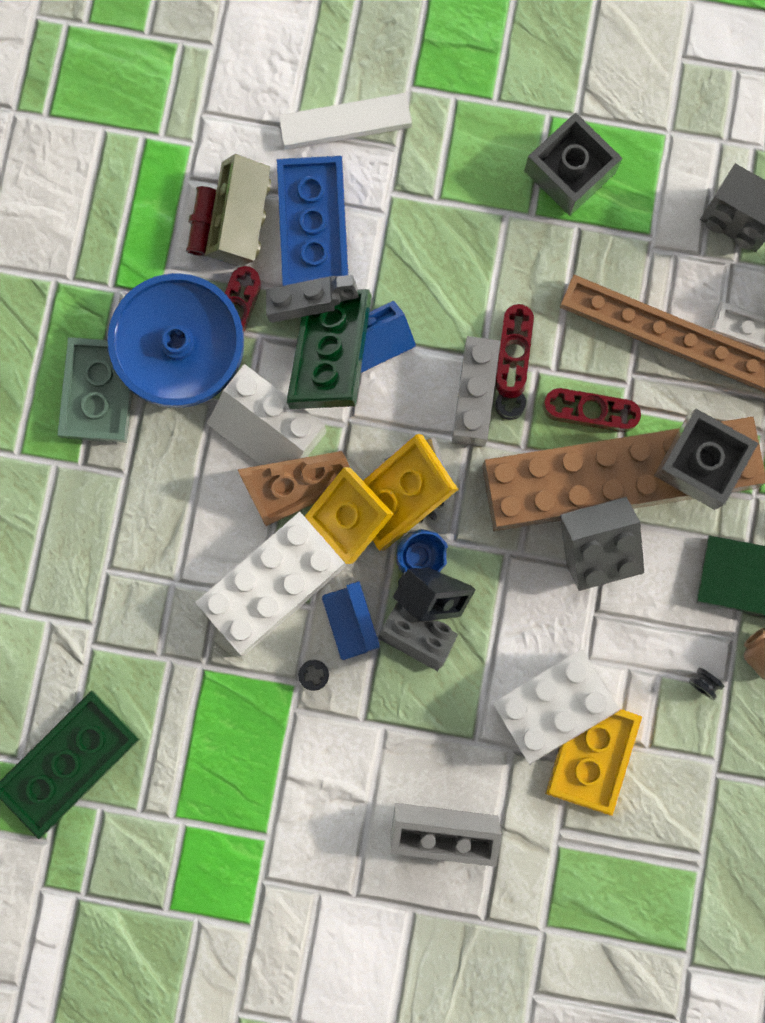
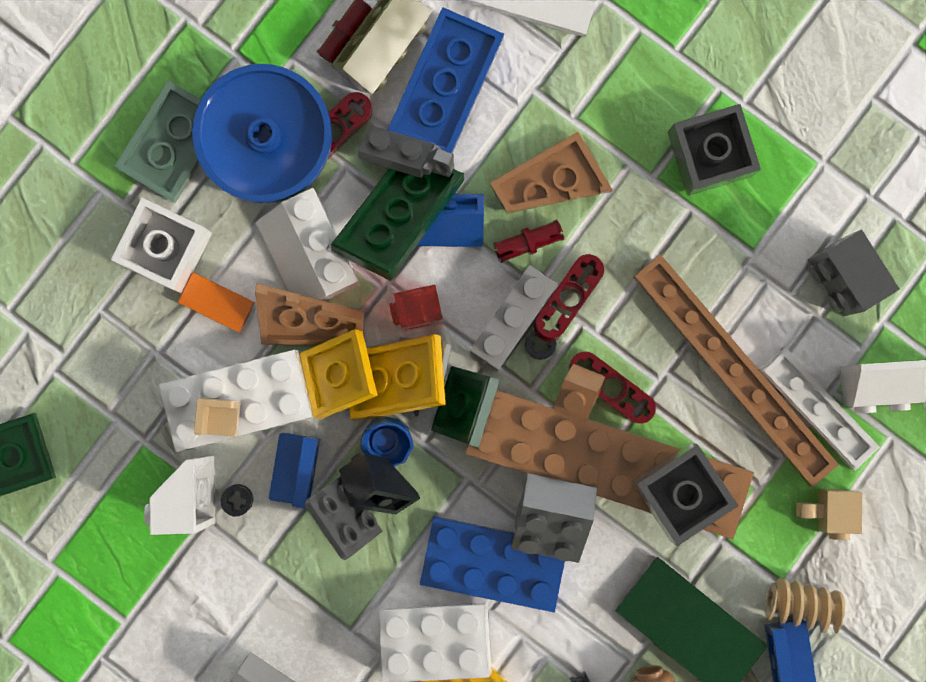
camera: 25 degrees right, 5 degrees up
none -> white brick [111,198,212,293]
none -> white slope [144,455,215,535]
none -> orange tile [177,272,255,333]
none -> tan panel [194,398,241,437]
none -> clear red brick [389,284,444,332]
none -> blue plate [420,516,565,613]
none -> dark green tile [431,366,500,447]
none -> medium nougat wing [490,132,613,214]
none -> dark red pin [493,219,564,263]
none -> medium nougat brick [554,364,605,422]

